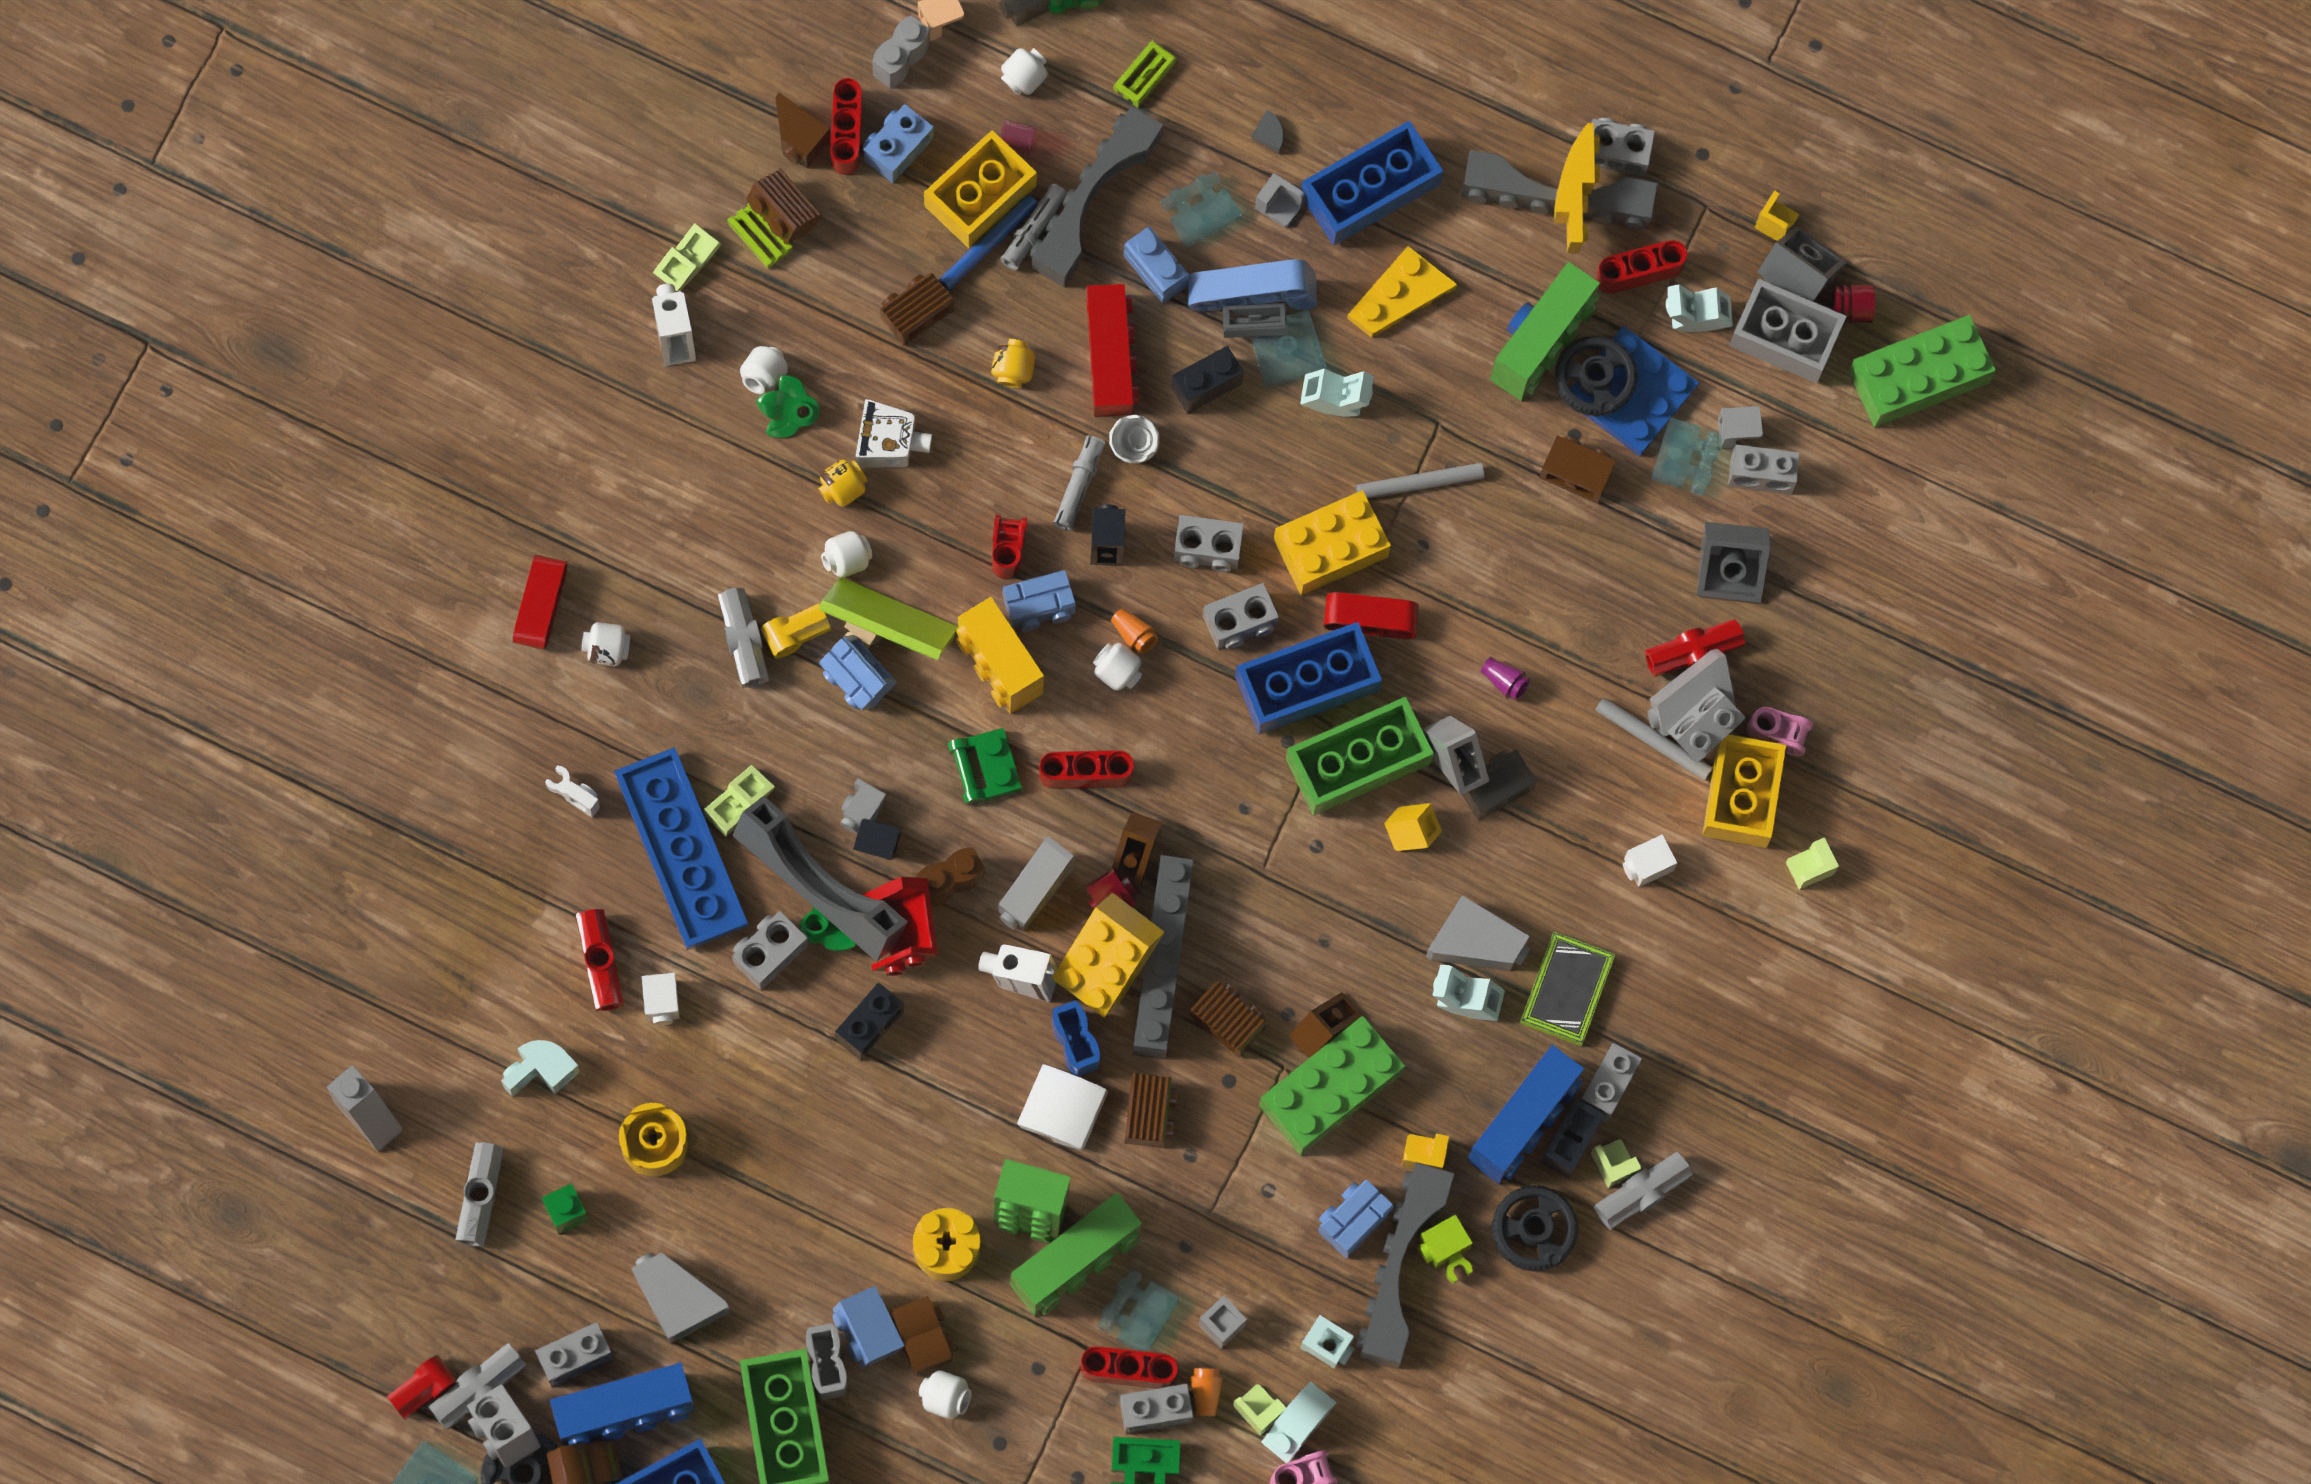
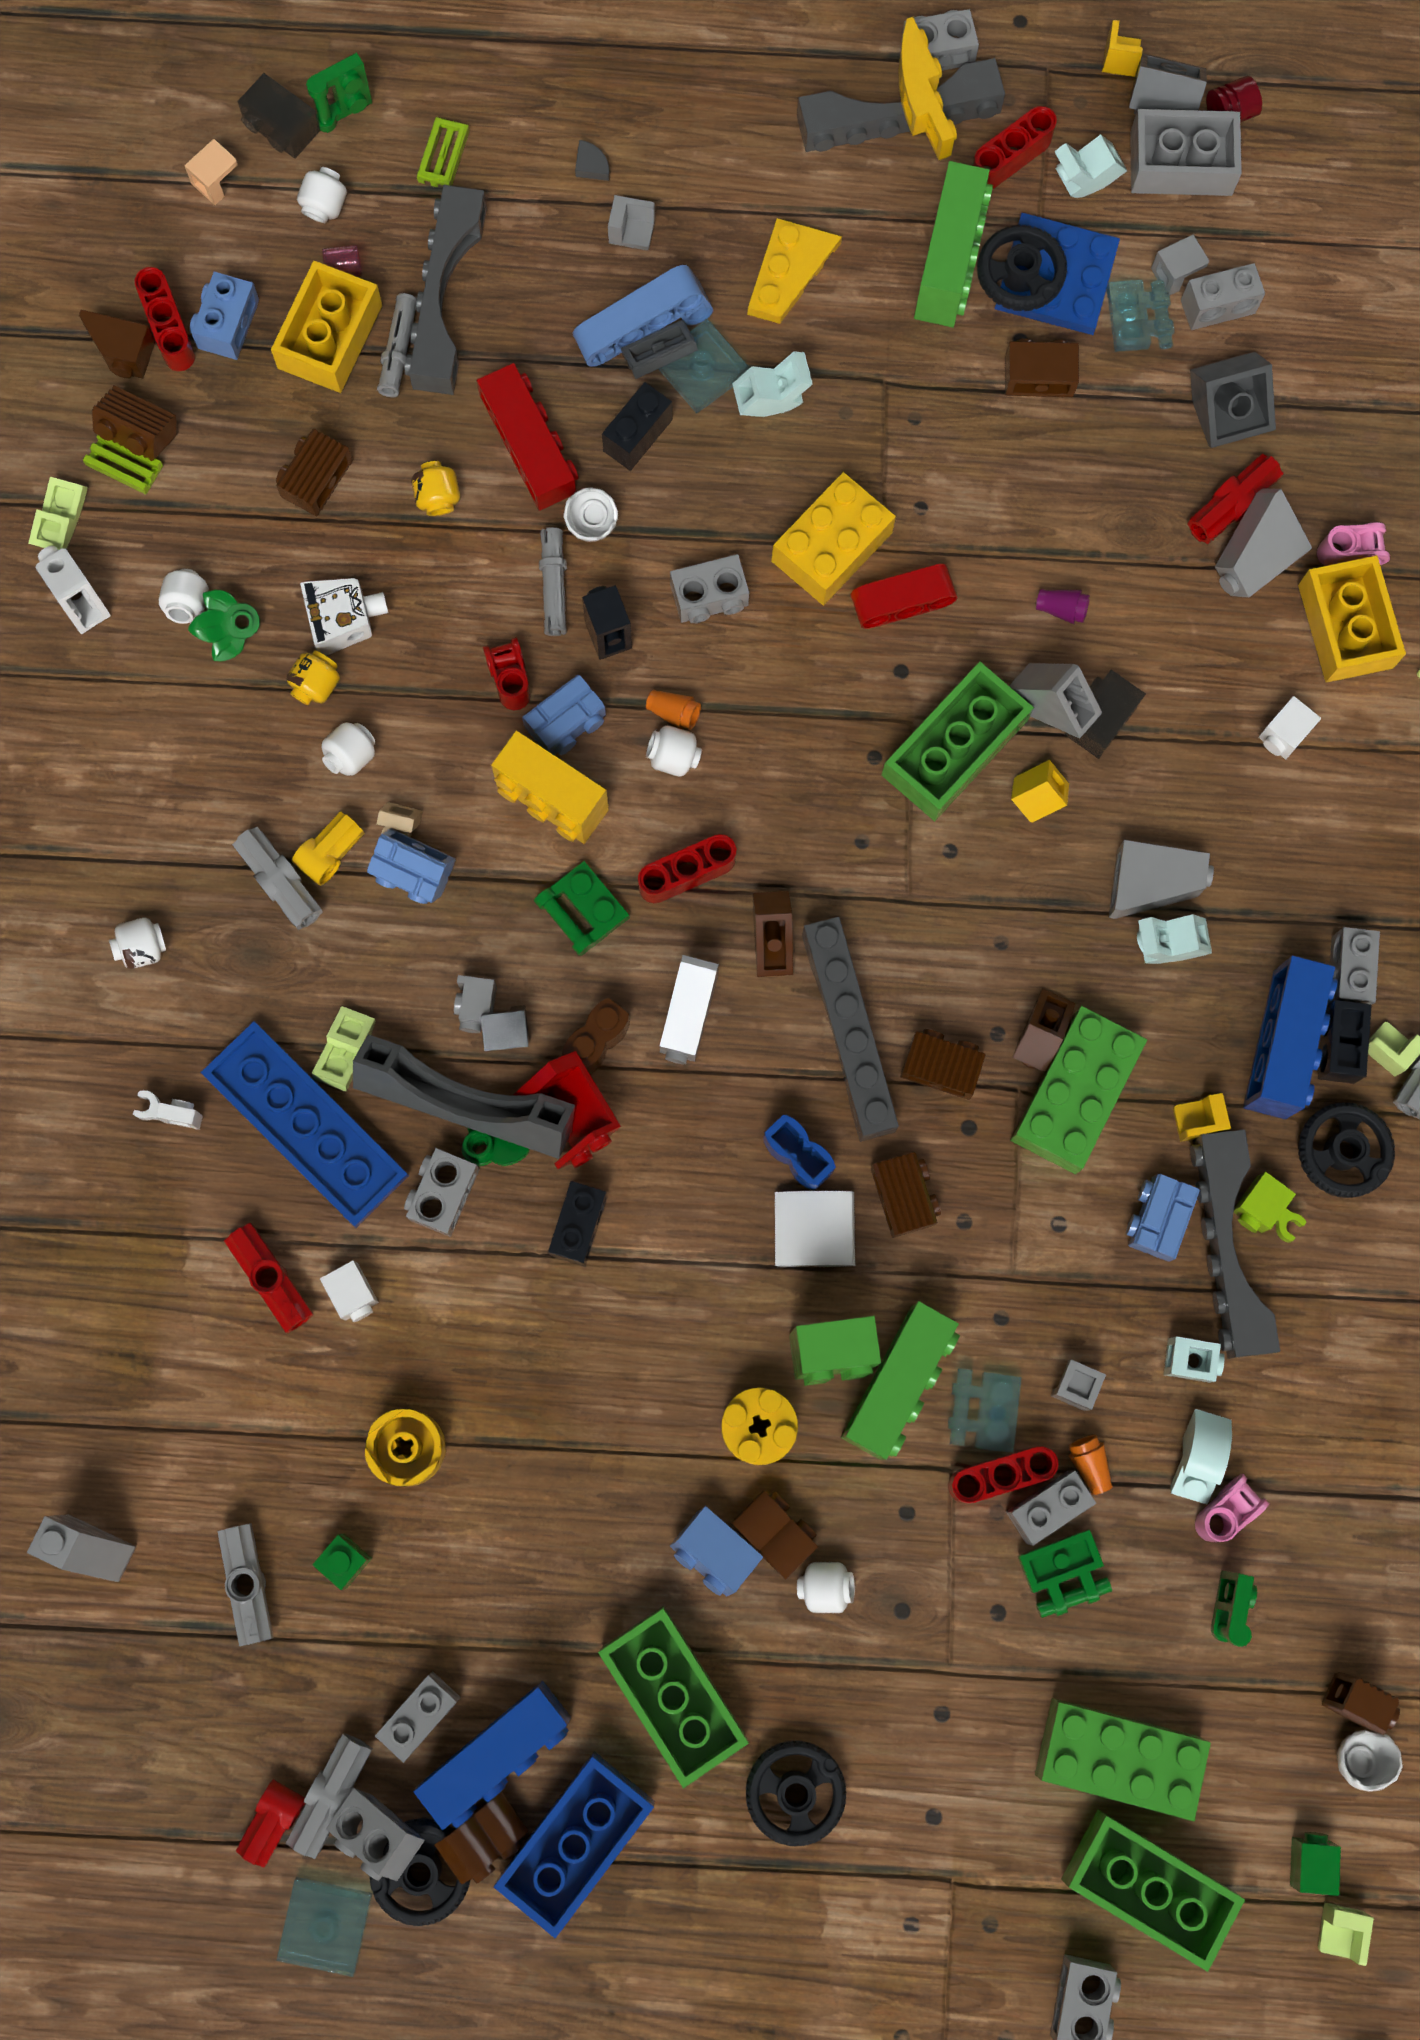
camera: 20 degrees left, 5 degrees up
light aqua brick [501,1040,580,1097] -> none
red beam [513,554,568,650] -> none
light grey slope [632,1252,730,1344] -> none
light grey brick [806,1323,847,1400] -> none
lime tile [819,577,958,660] -> none
light grey brick [873,15,929,89] -> none
blue piece [938,194,1038,291] -> none
white torso [978,945,1058,1002] -> none
yellow brick [1052,893,1165,1017] -> none
dark red brick [1086,867,1138,911] -> none
medium blue brick [1124,226,1189,304] -> none
clear light blue plate [1160,171,1242,248] -> none
light grey brick [1202,583,1279,650] -> none
yellowish green panel [1233,1384,1286,1436] -> none
blue brick [1235,622,1382,735] -> none
blue brick [1301,120,1443,246] -> none
light grey piece [1355,463,1484,499] -> none
blue tile [1507,301,1535,335] -> none
tile [1519,932,1615,1046] -> none
light grey piece [1595,697,1713,781] -> none
light grey brick [1667,687,1746,762] -> none
bright green brick [1848,315,1996,428] -> none

